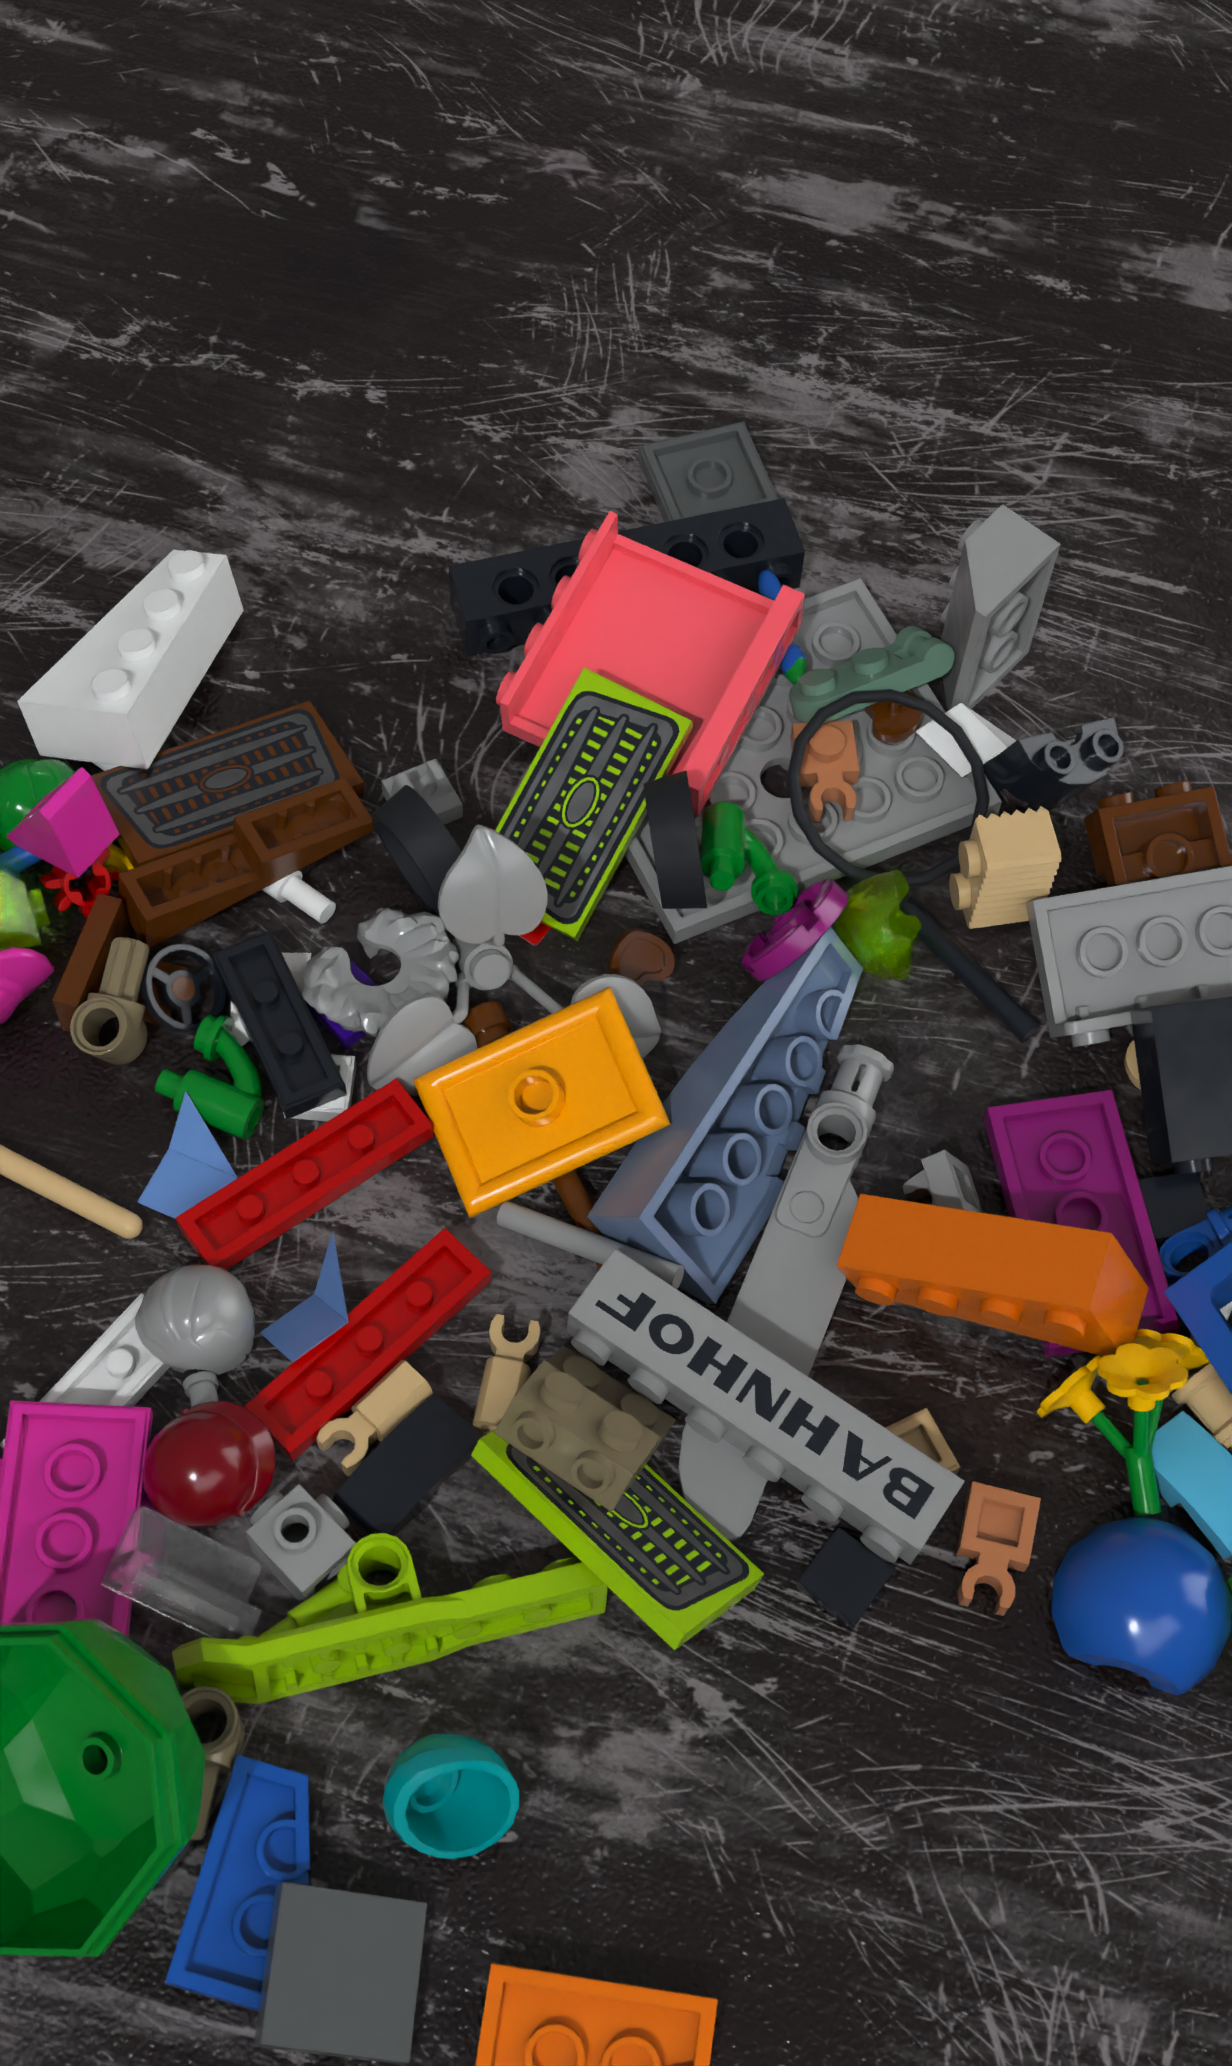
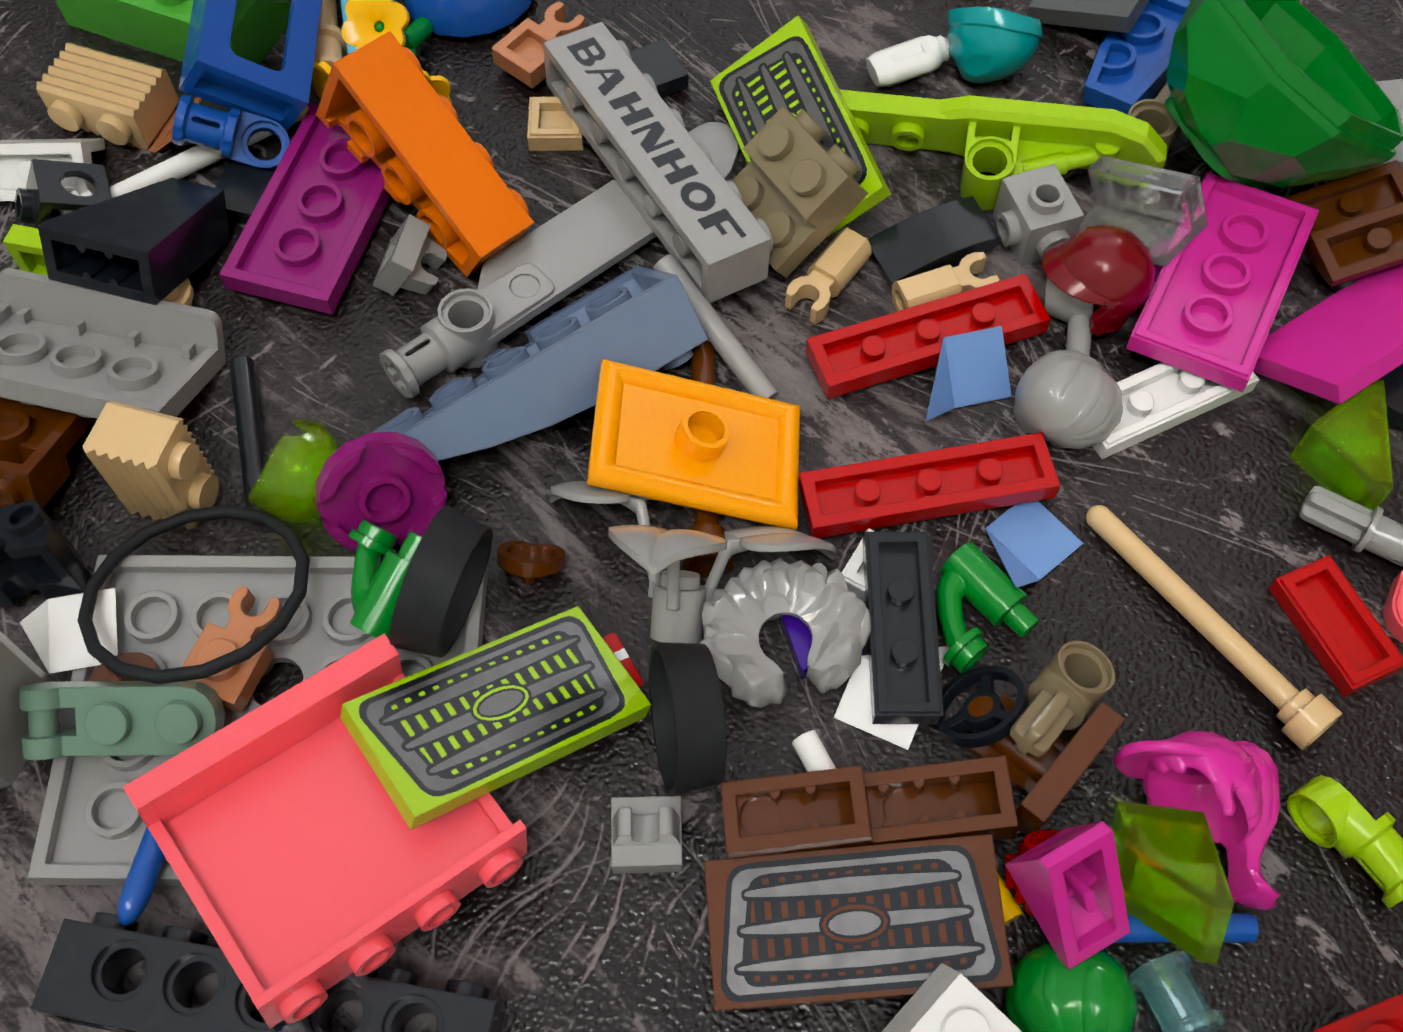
camera: 150 degrees left, 0 degrees up
none -> white piece [866,35,951,87]

